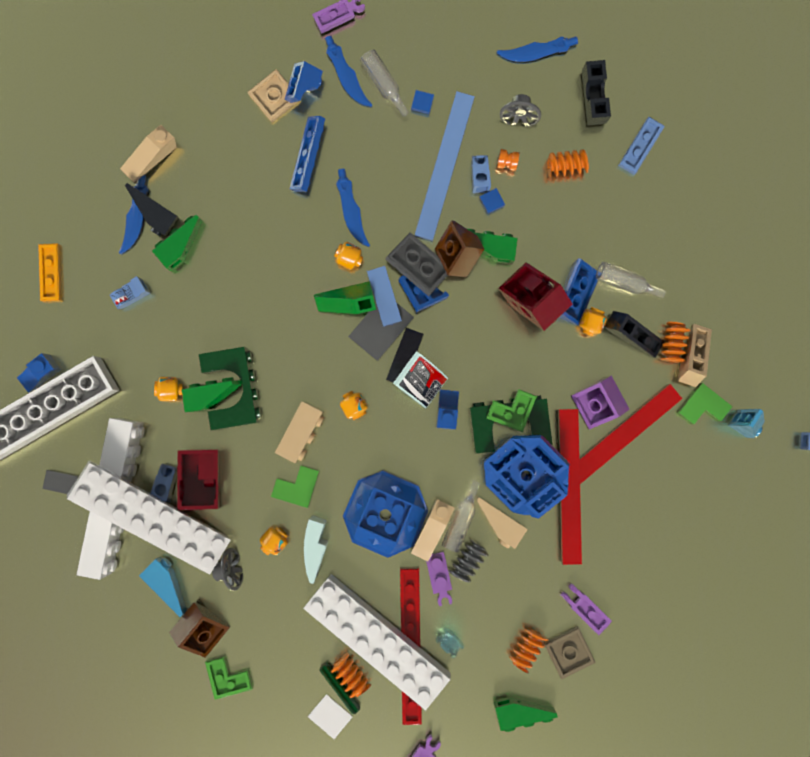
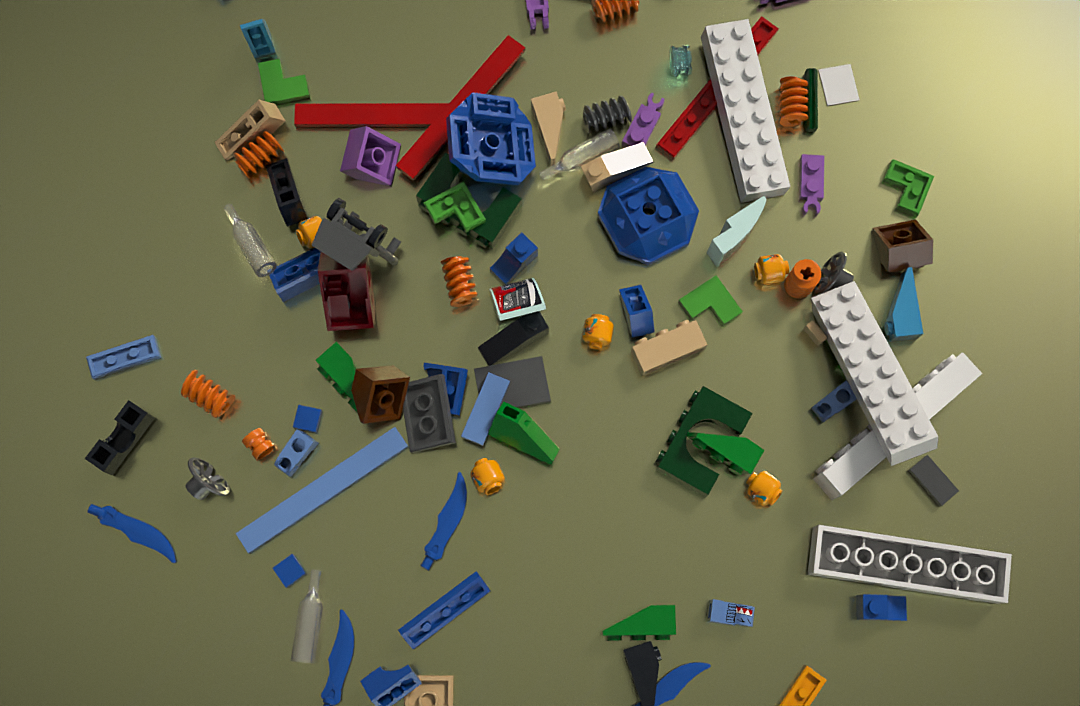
camera: 135 degrees left, 10 degrees down
dark red piece [177,450,220,510] -> none
none -> dark grey hand [312,198,401,271]
none -> orange piece [440,256,478,307]
none -> blue arch [619,285,655,337]
none -> orange piece [784,259,822,299]
none -> medium lavender plate [799,154,824,215]
none -> tan tile [803,320,827,347]

